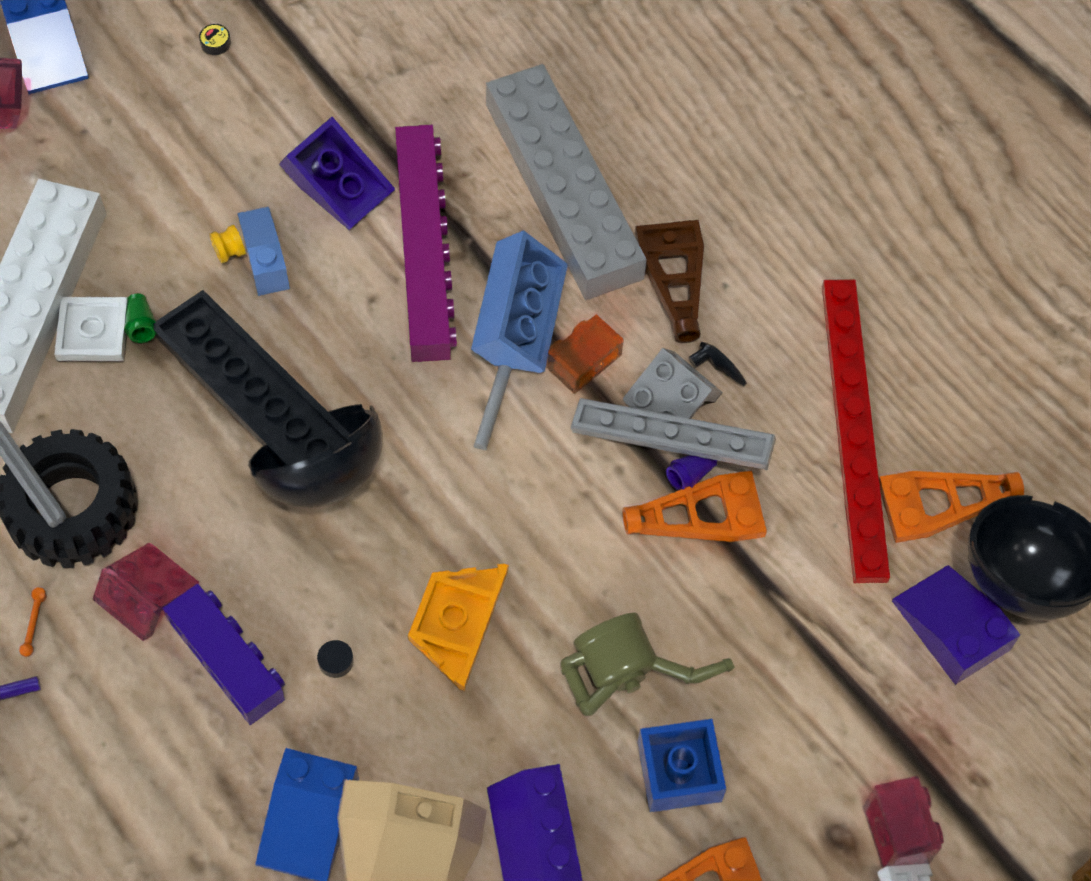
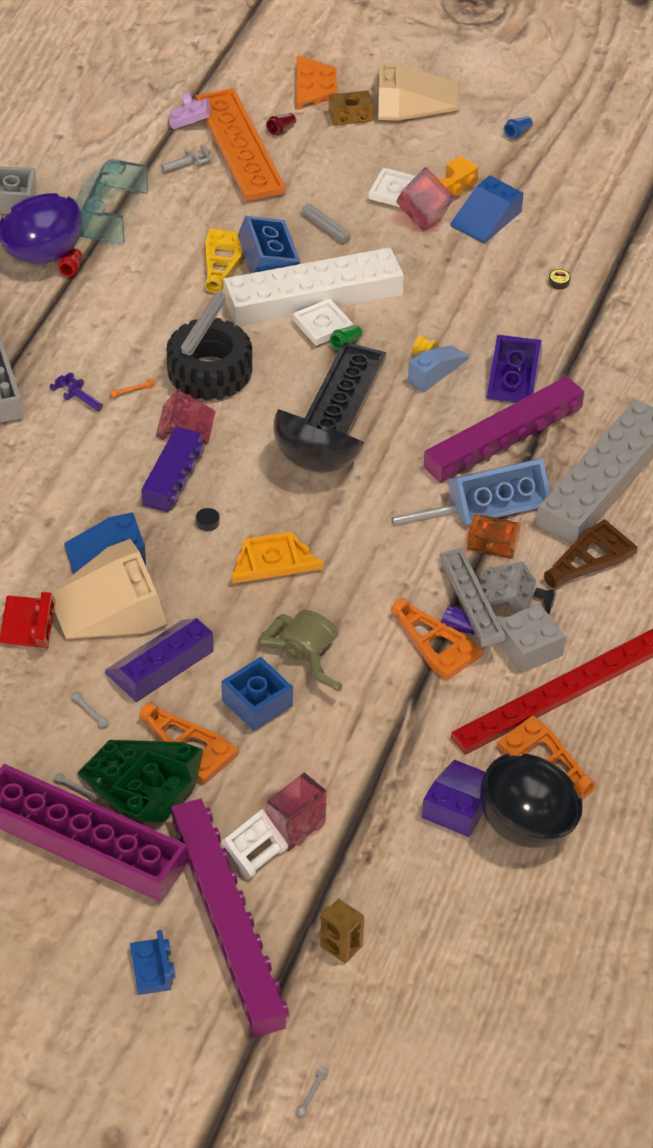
camera: 60 degrees right, 15 degrees down
none -> light grey brick [498,603,566,674]

